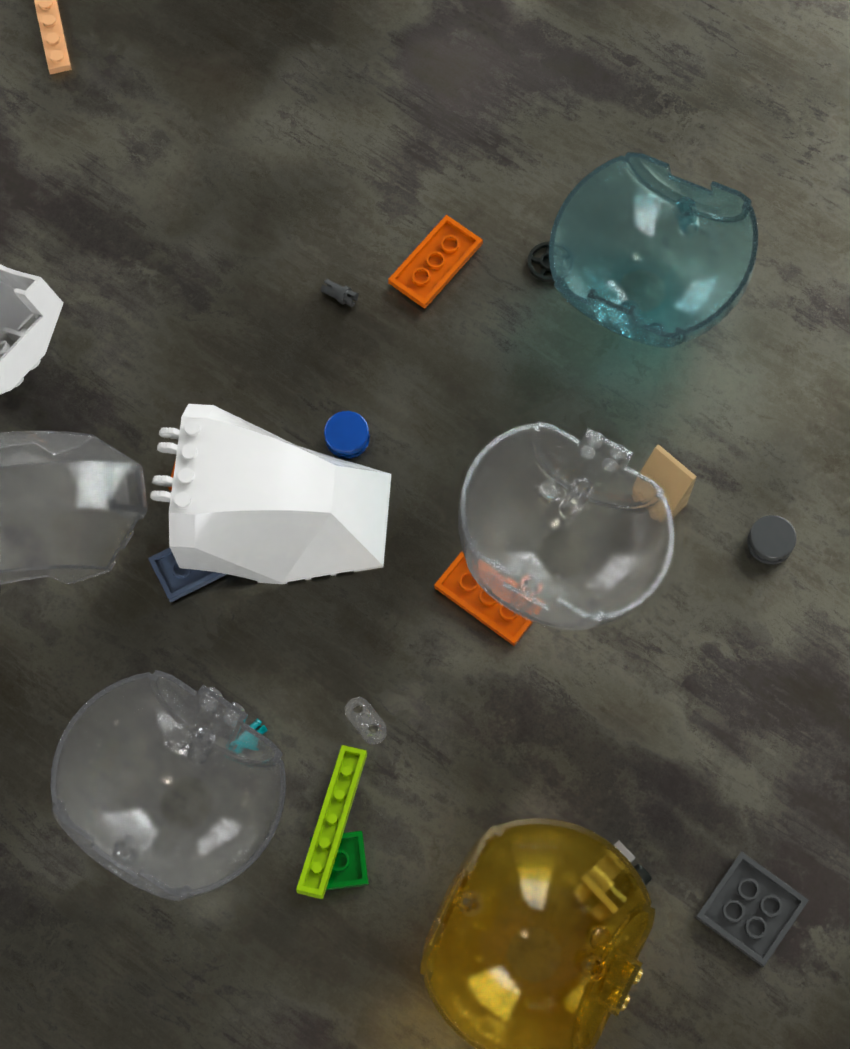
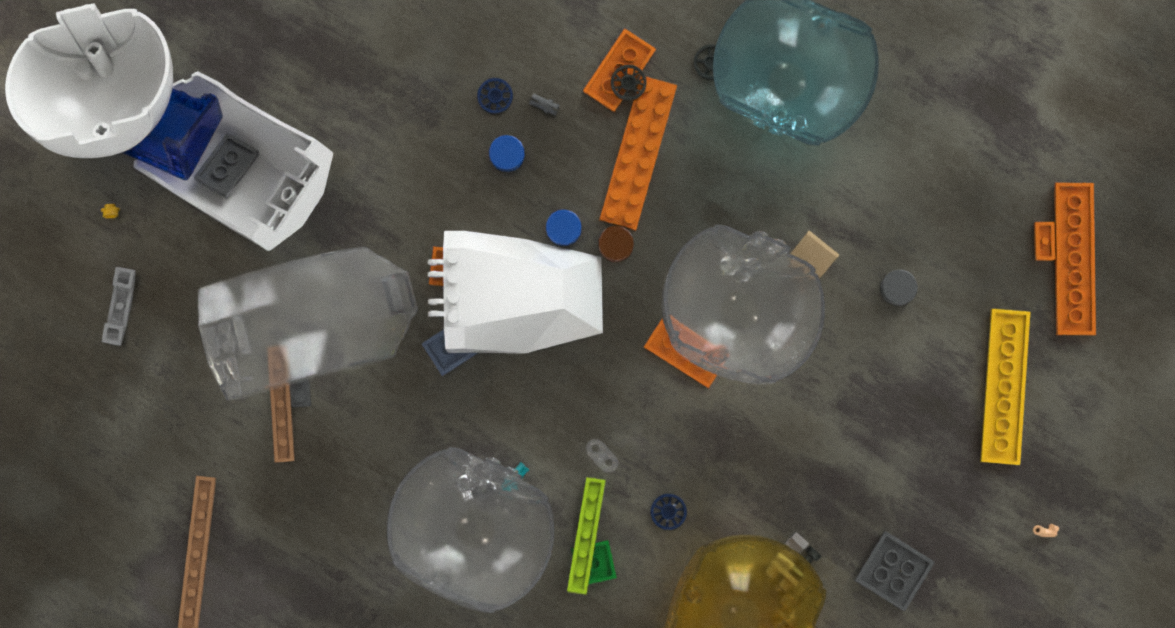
camera: 10 degrees left, 15 degrees up
none -> dark blue wheel [477,78,513,114]
none -> blue head [489,135,525,172]
none -> reddish brown head [598,226,634,263]
none -> orange plate [599,76,677,231]
none -> pearl dark grey wheel [611,65,646,101]
none -> dark blue wheel [651,494,687,530]

